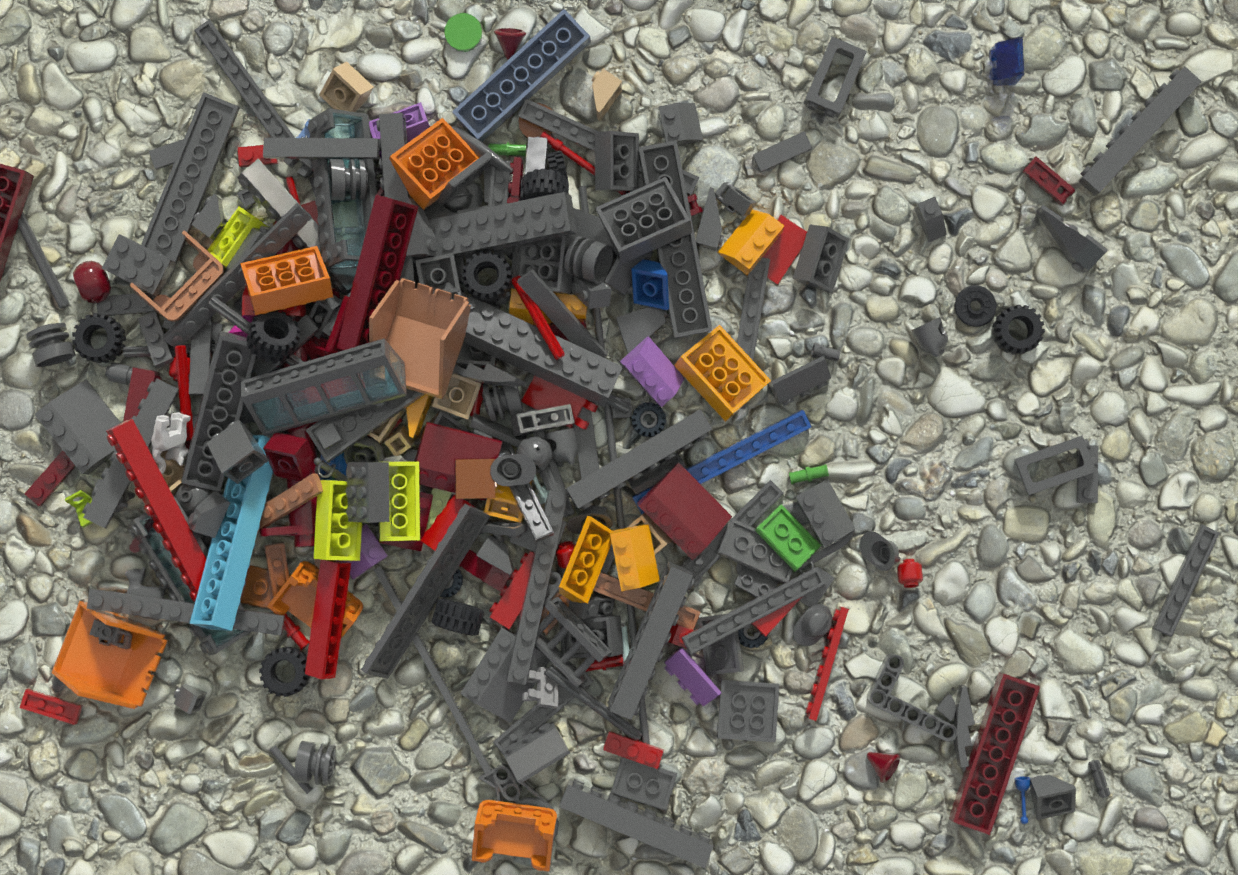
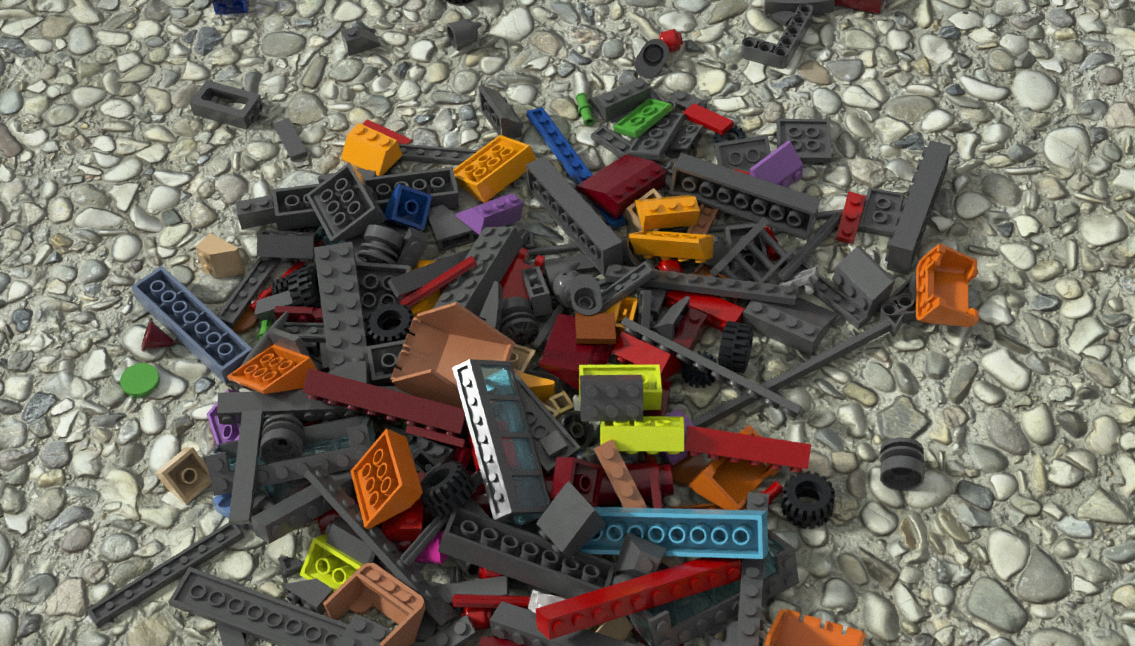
camera: 90 degrees left, 35 degrees down
dark grey slope [174,684,207,714] -> none
red plate [238,145,278,167] -> none
dark grey bar [269,745,312,794] -> none
black bush [632,402,666,437] -> none
dark grey tile [681,567,826,655] -> none
dark grey piece [715,182,756,216] -> none
dark grey slope [793,224,849,293] -> none
dark grey piece [793,604,832,646] -> none
red plate [805,606,849,721] -> none
dark grey pin [811,342,841,362] -> none
dark red hat [867,752,900,783] -> none
black wheel [955,285,997,327] -> none

